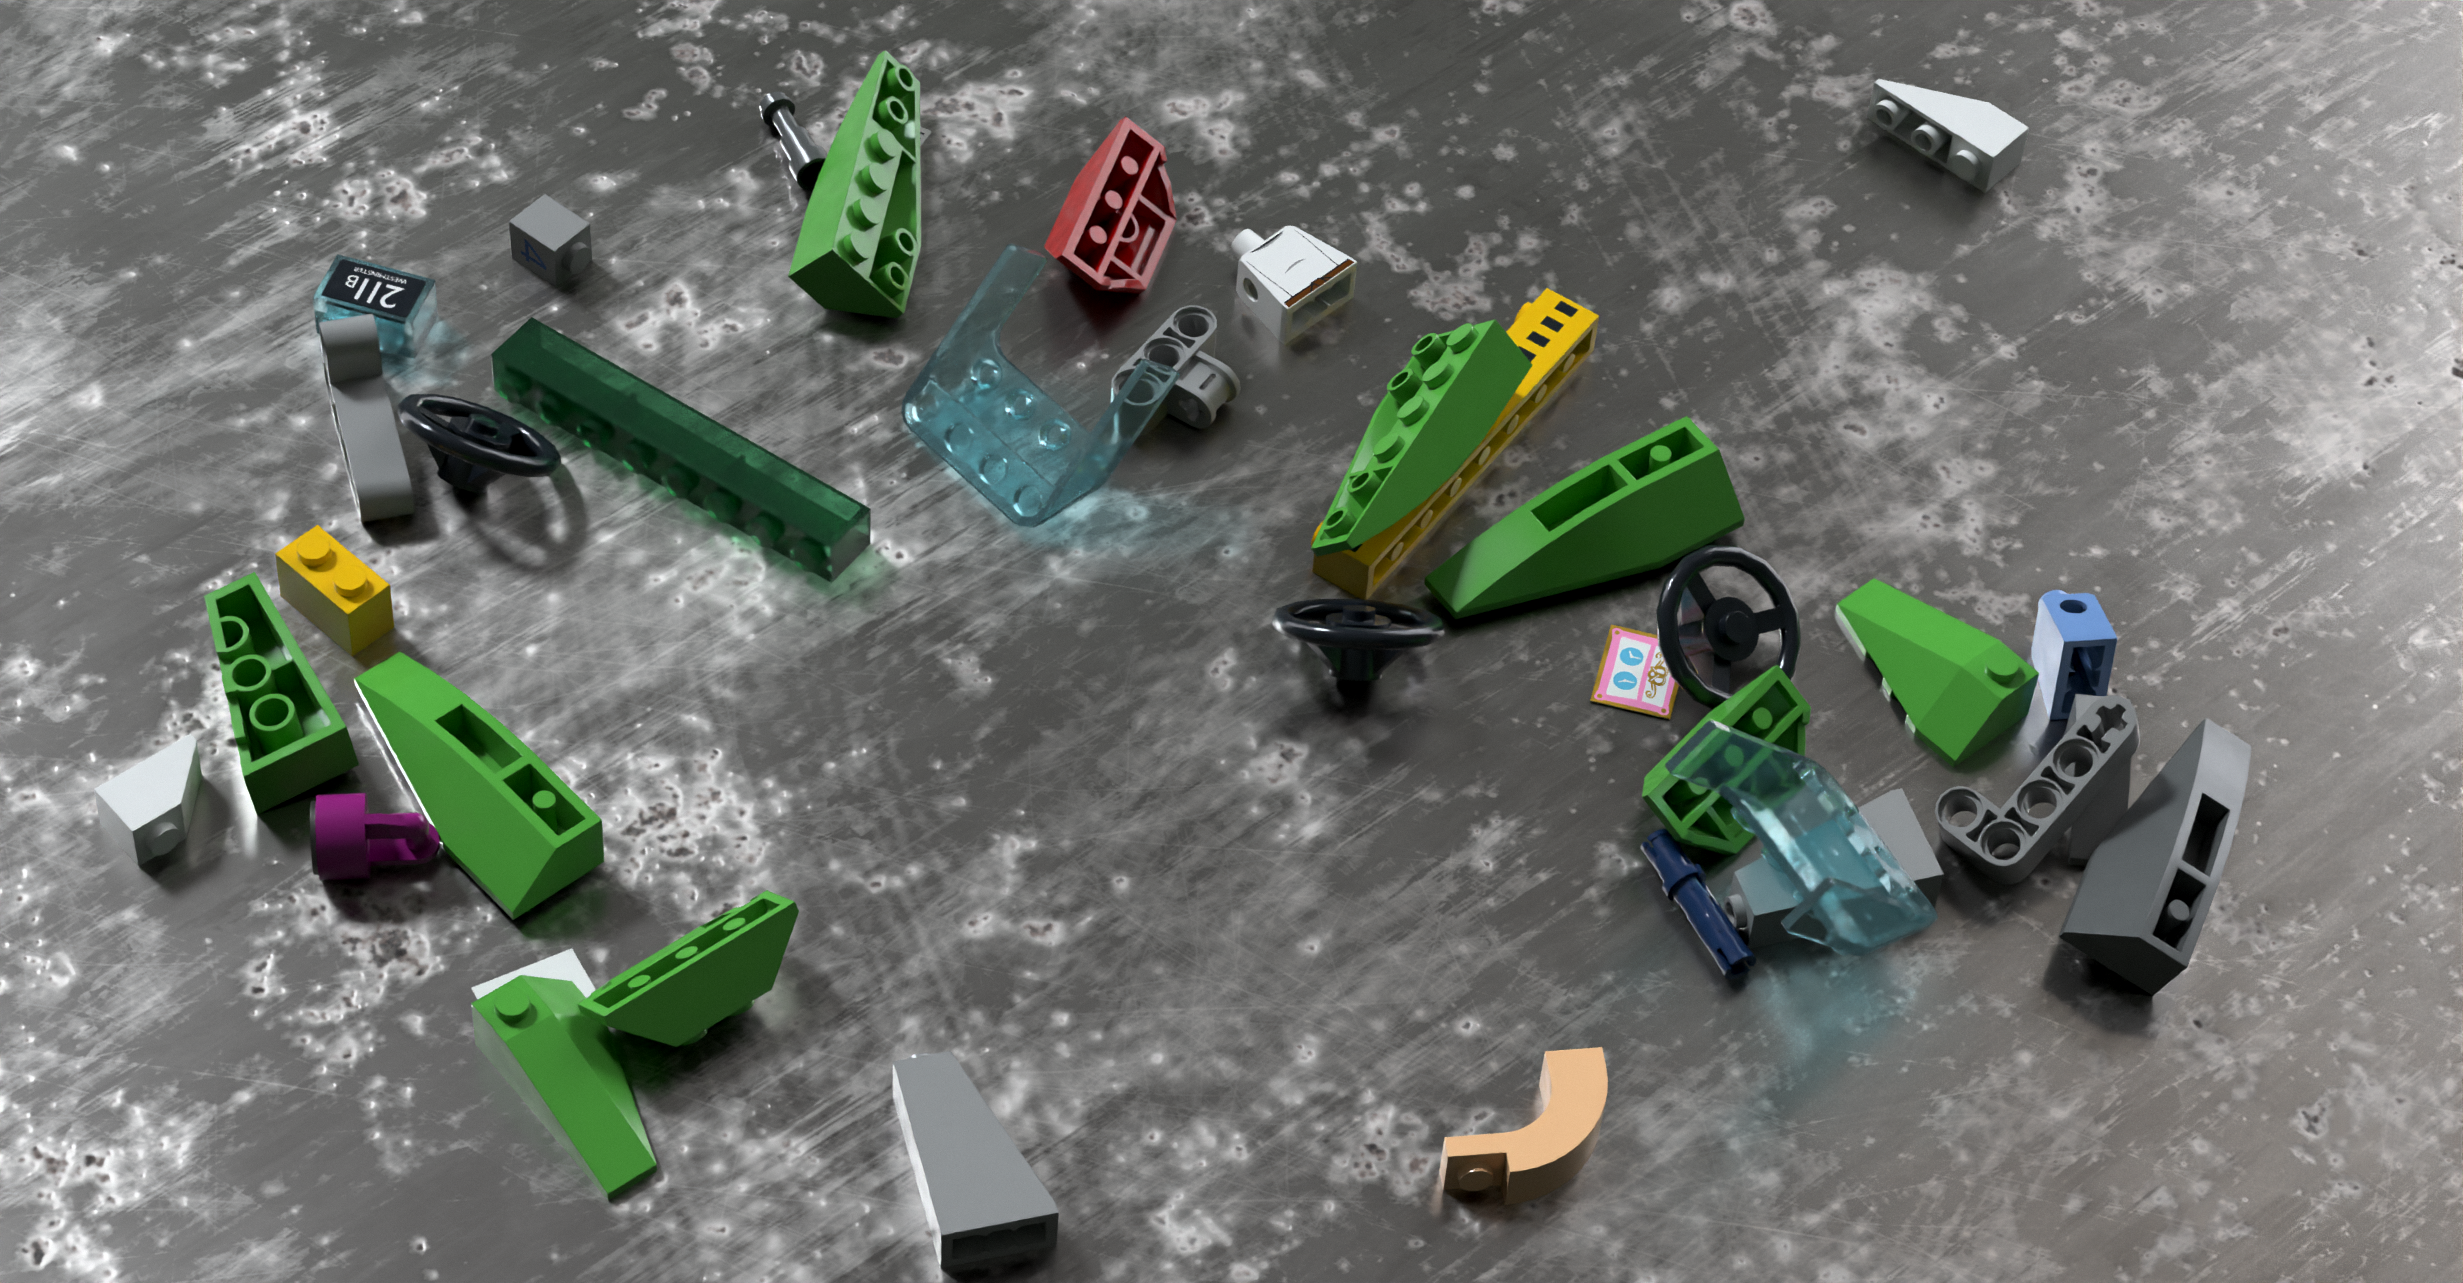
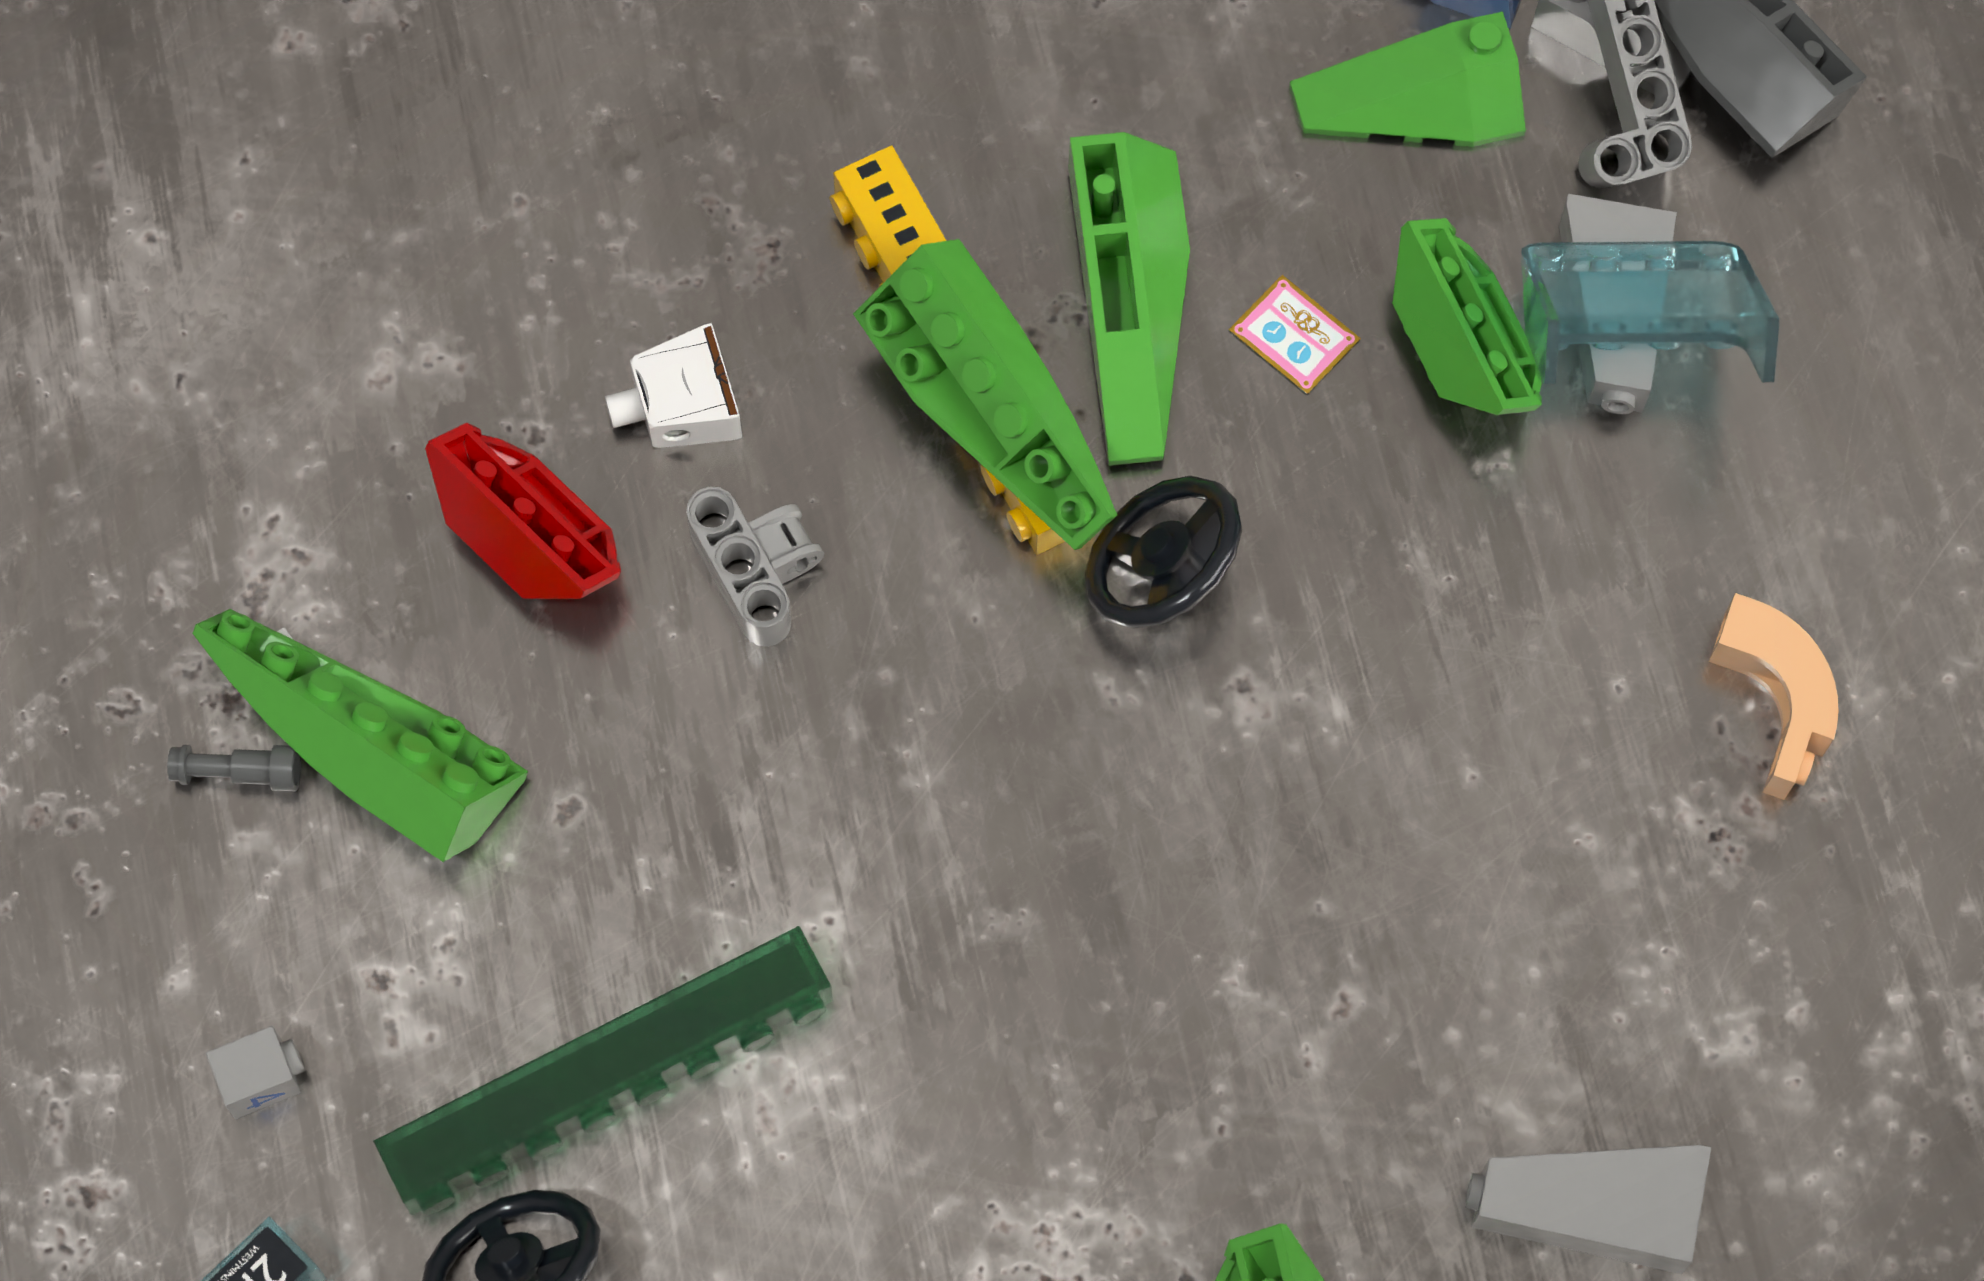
camera: 60 degrees left, 20 degrees up
clear light blue windscreen [901,243,1180,528] -> none
dark blue pin [1641,828,1757,980] -> none
black piece [1656,545,1802,710] -> none

